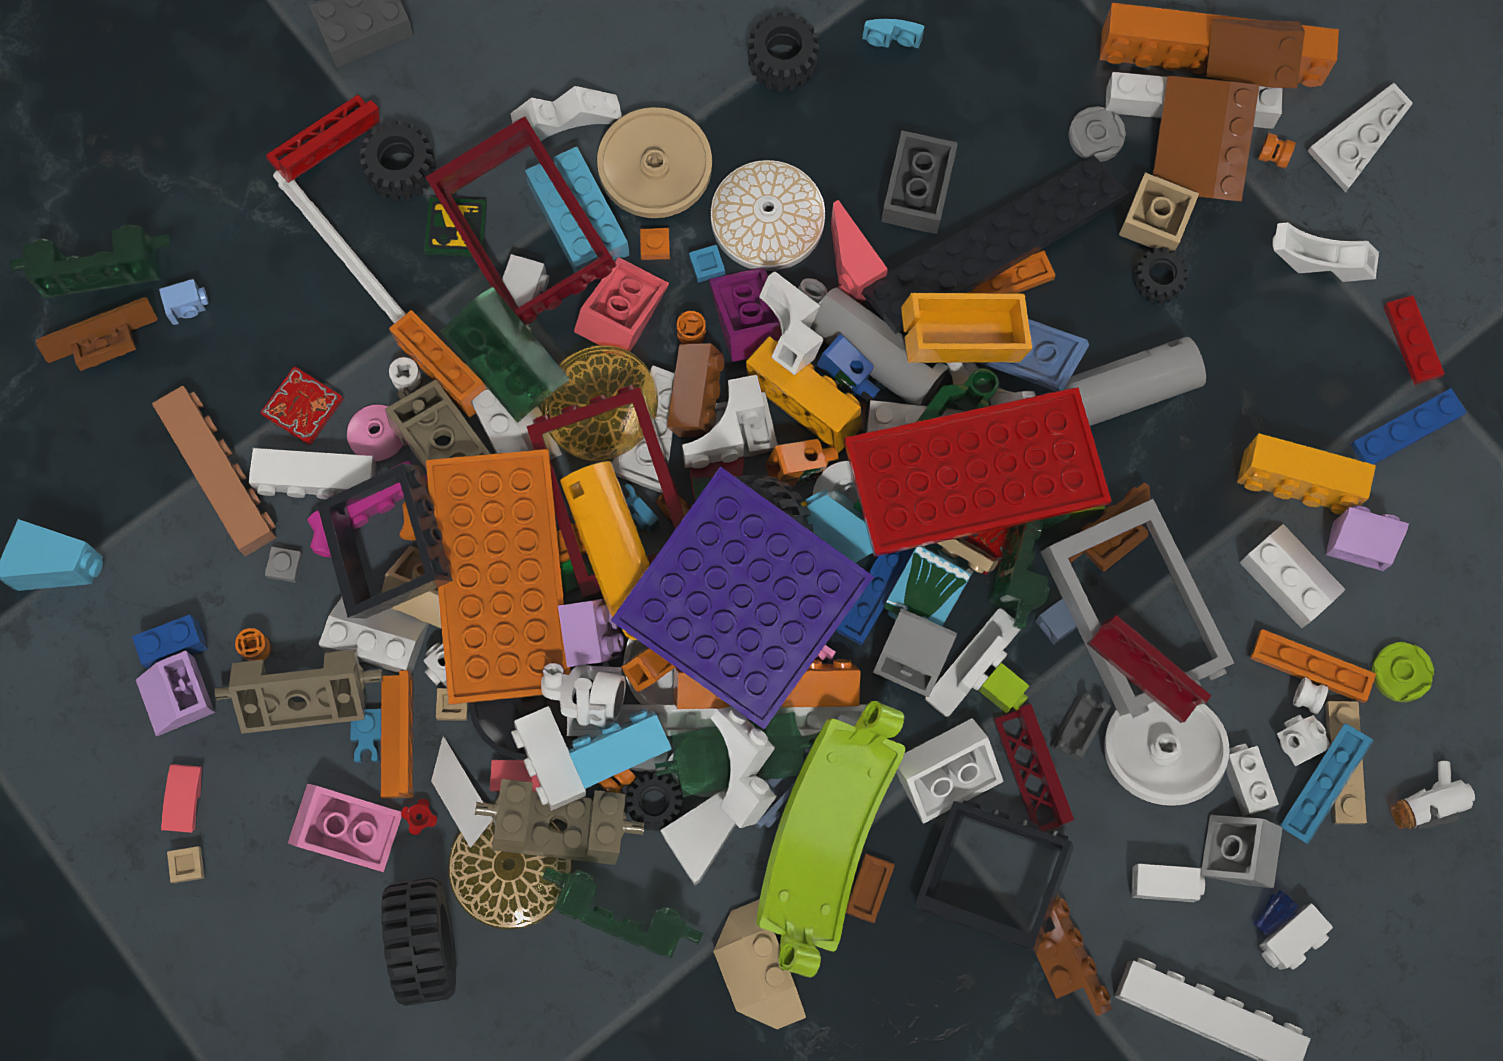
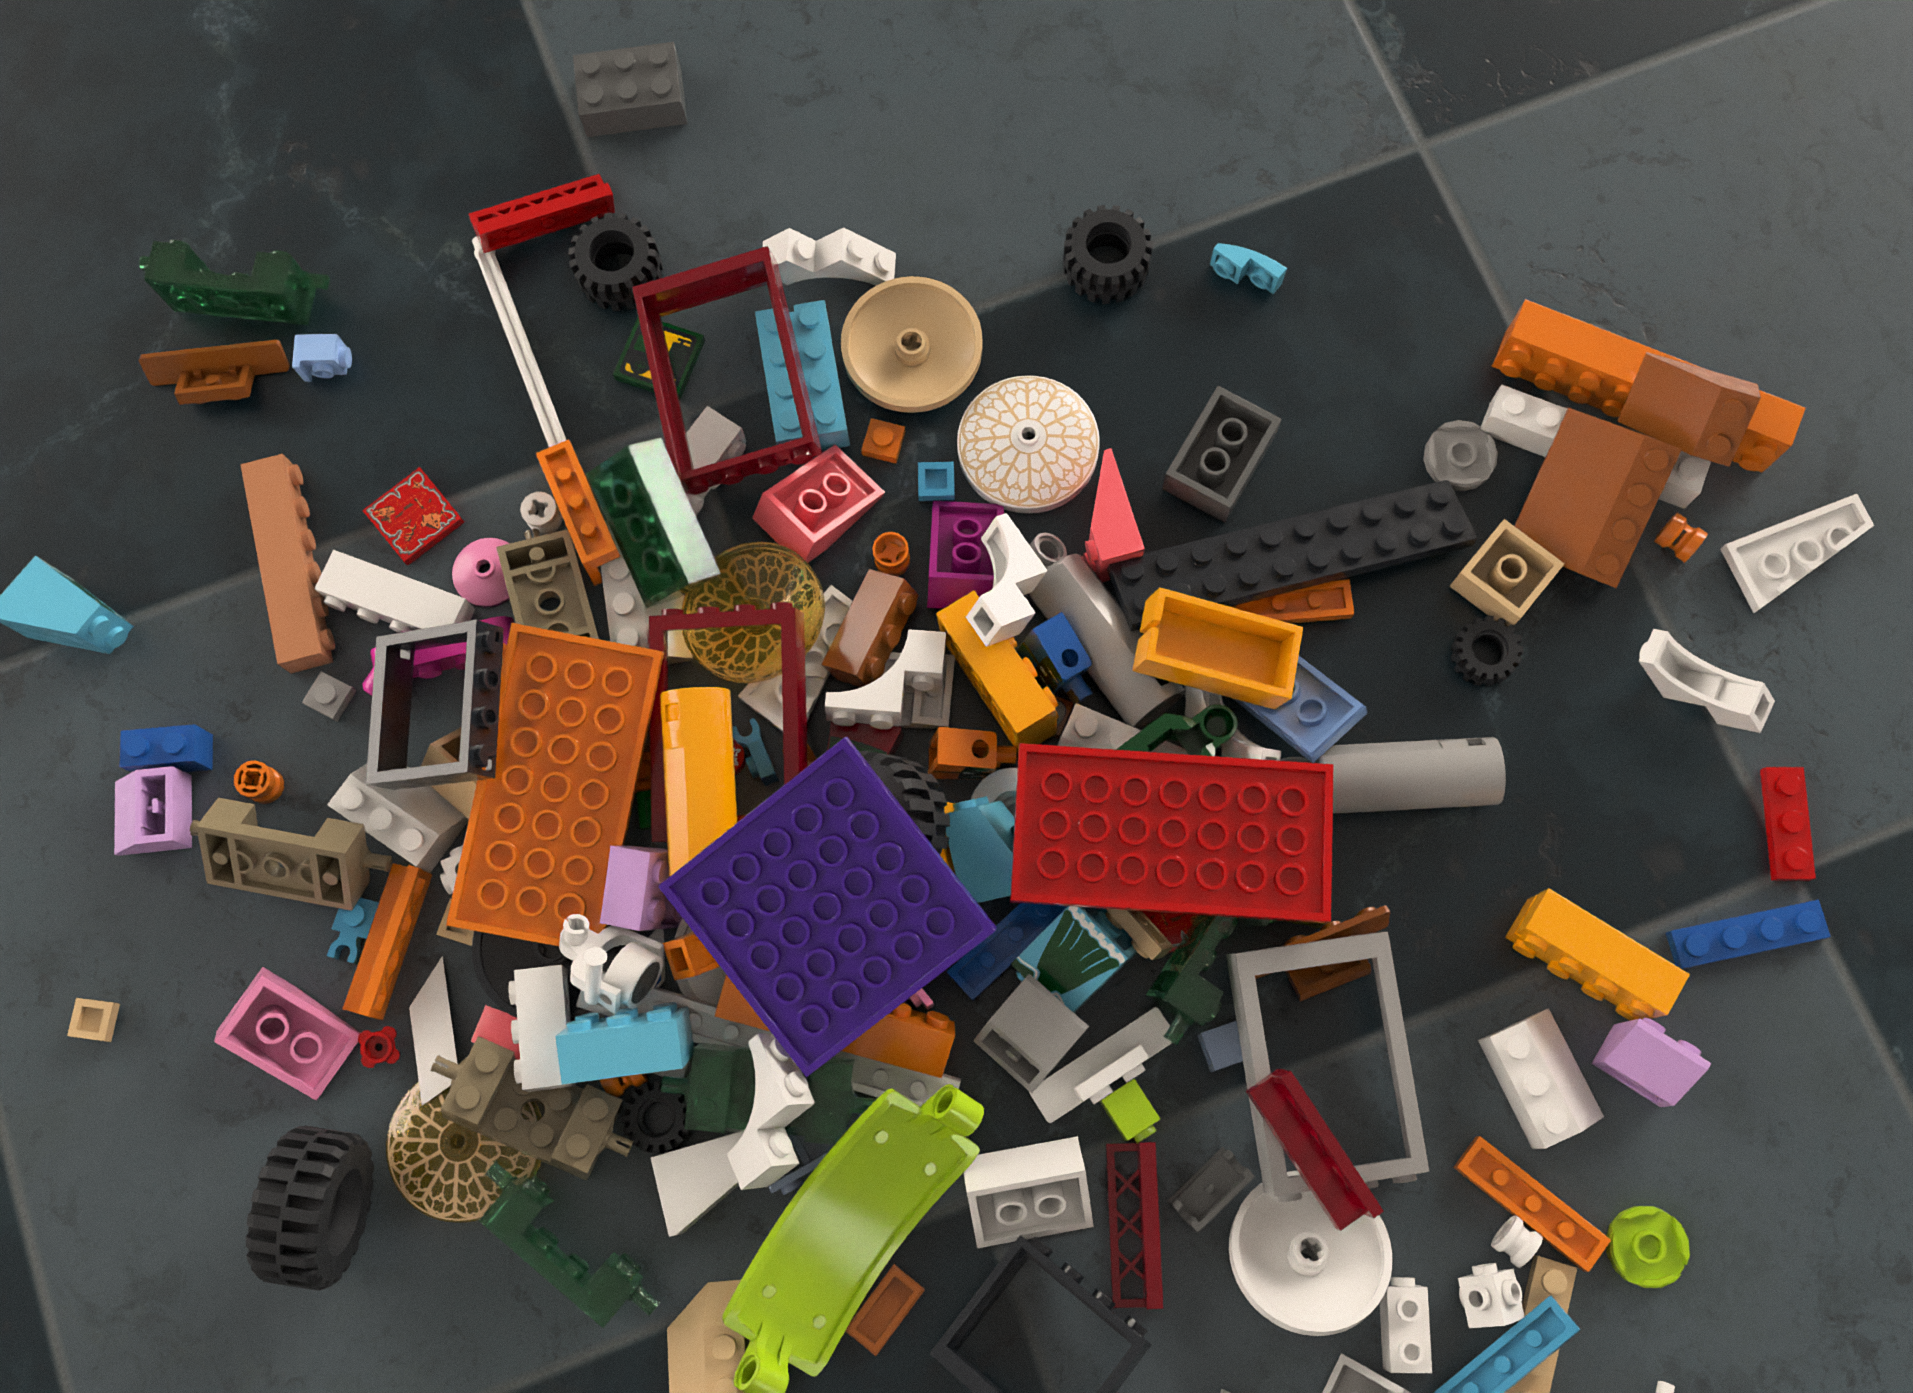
camera: 25 degrees right, 0 degrees up
coral slope [161,764,202,833] -> none

